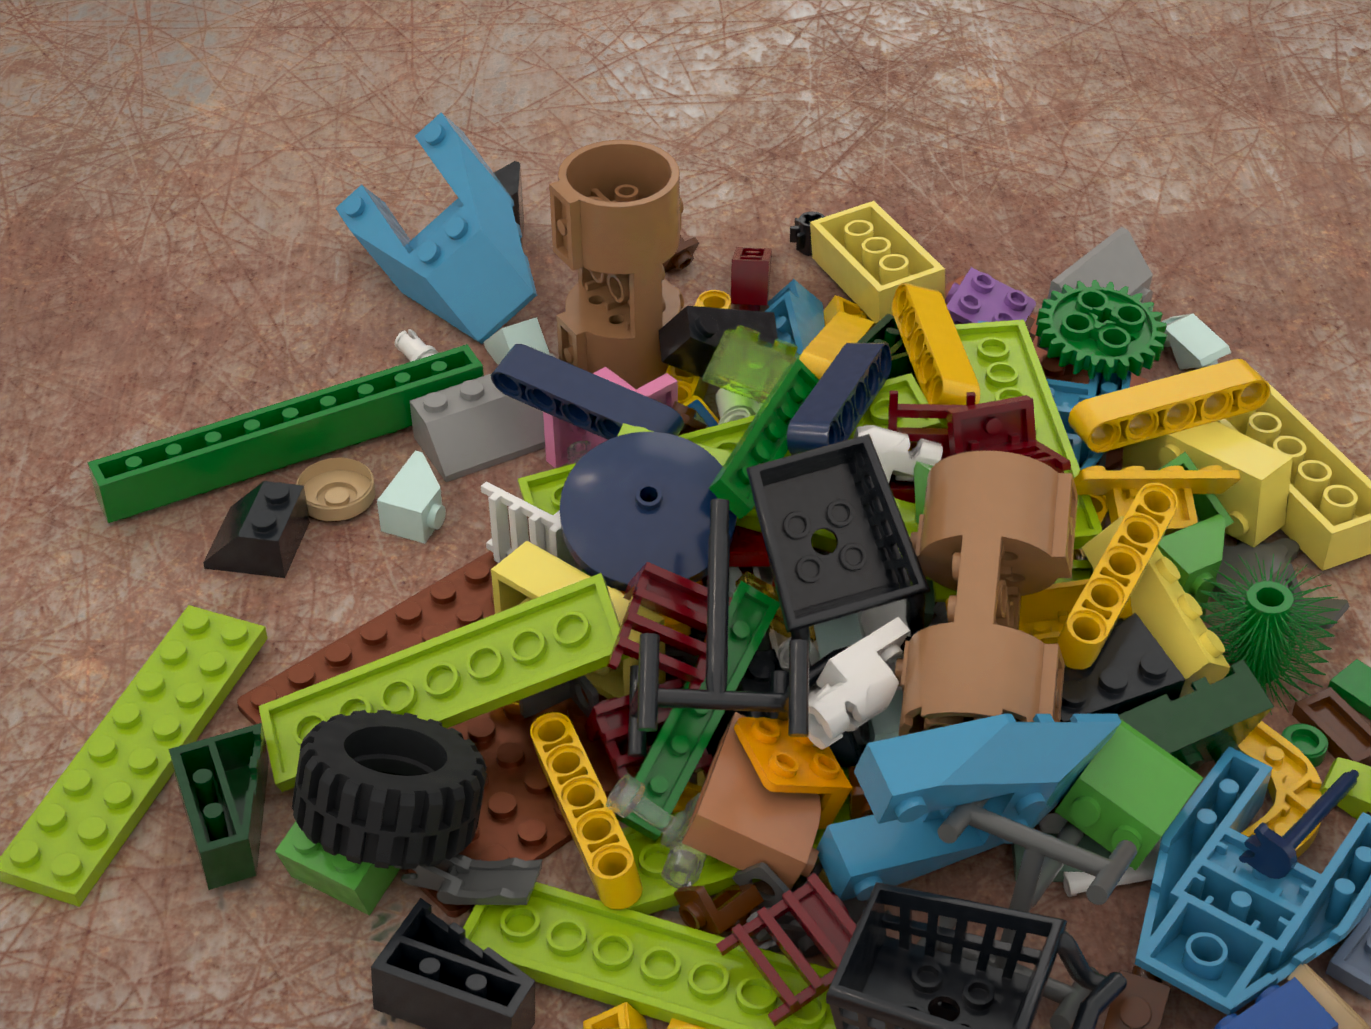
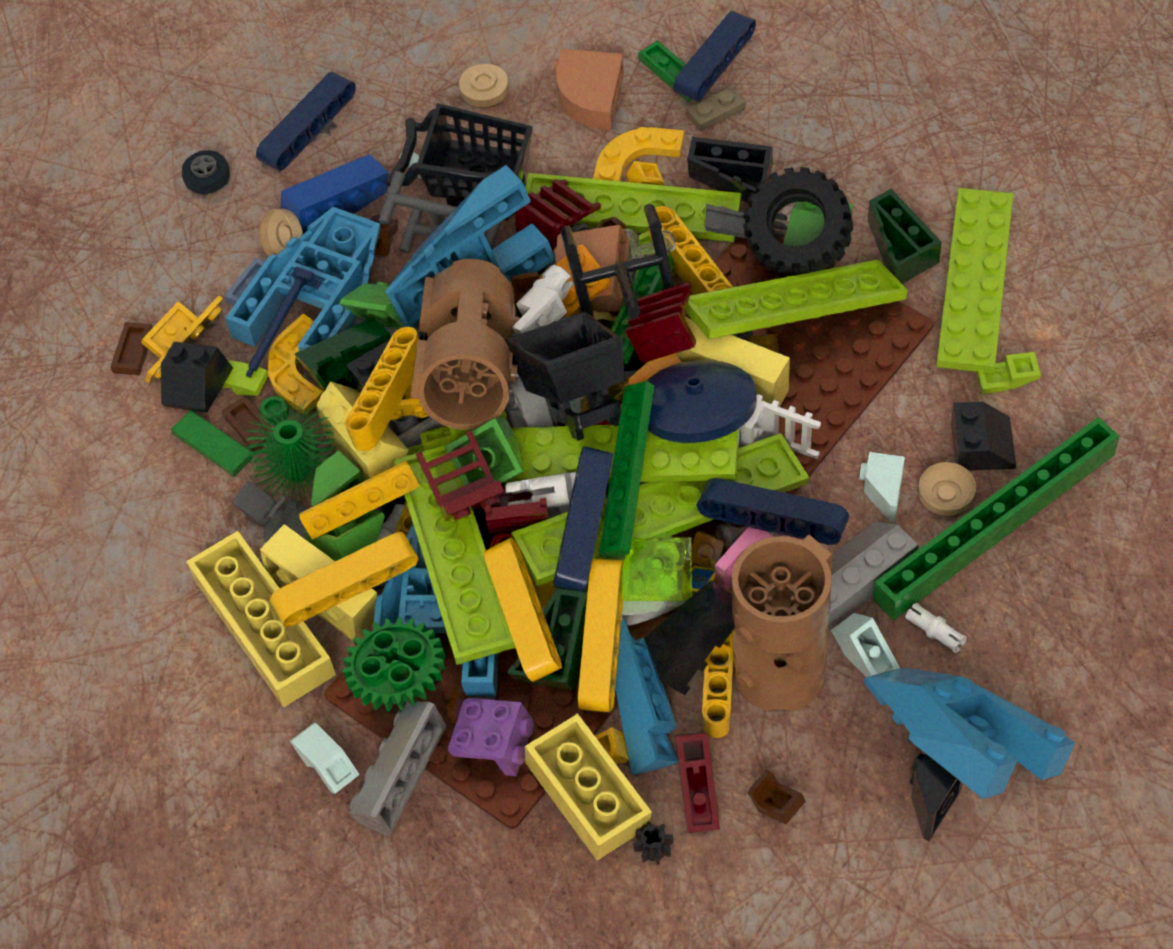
camera: 175 degrees right, 15 degrees up
none -> lime slope [976,352,1041,394]

